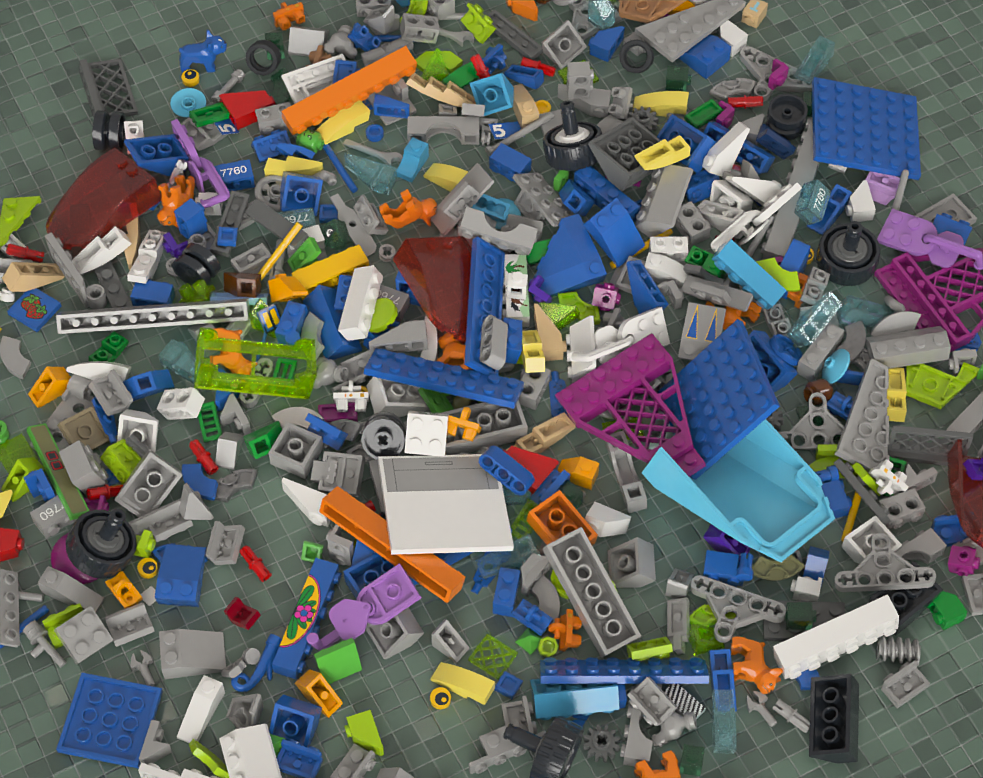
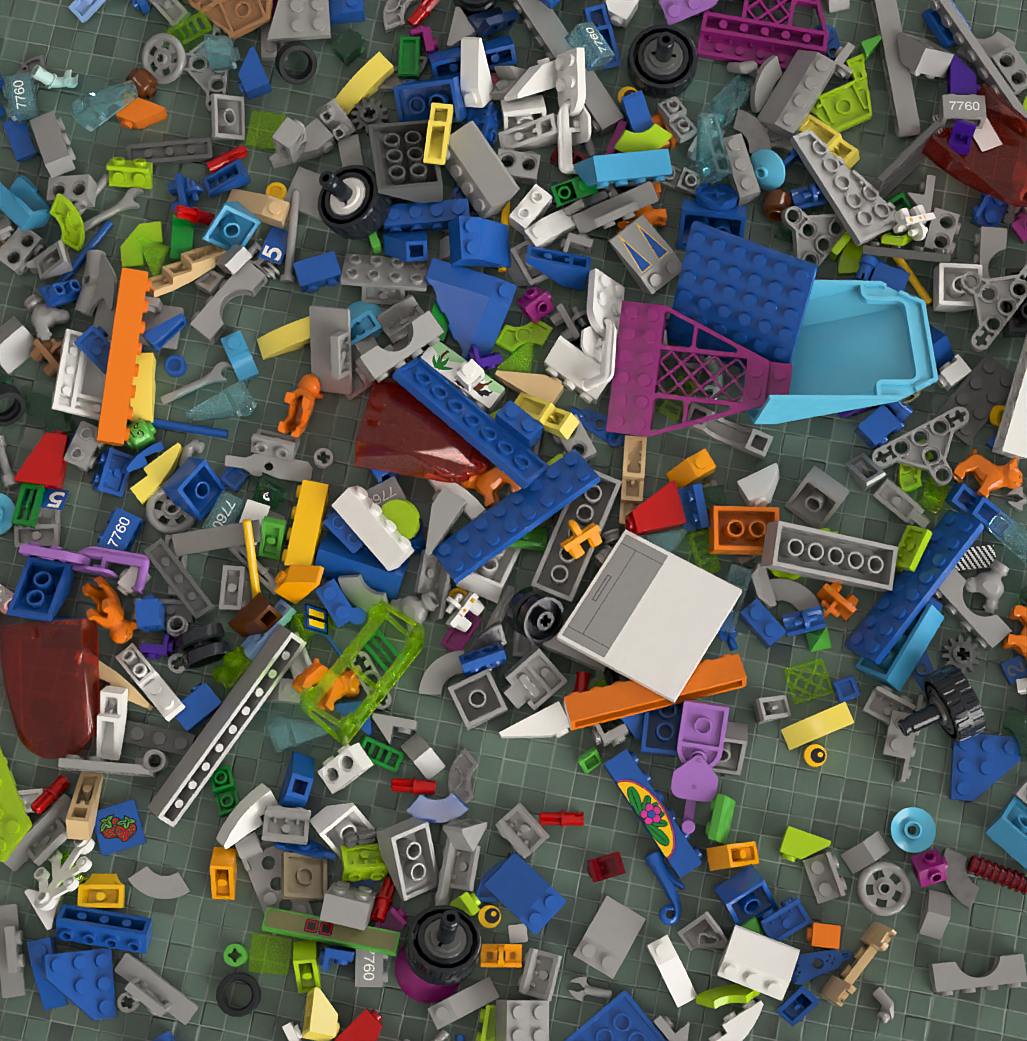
camera: 50 degrees left, 20 degrees up
flat silver axle [167,159,188,192] -> none
blue tile [217,227,238,247] -> none
light grey piece [221,648,260,678] -> none
green slope [243,421,282,459] -> none
light grey brick [400,13,440,44] -> none
white brick [405,411,449,456] -> none
blue beam [479,445,535,495] -> none
light grey beam [480,315,508,370] -> none
lime tile [537,636,559,658] -> none
light grey bracket [627,676,678,726] -> none
clear green brick [785,602,817,630] -> none

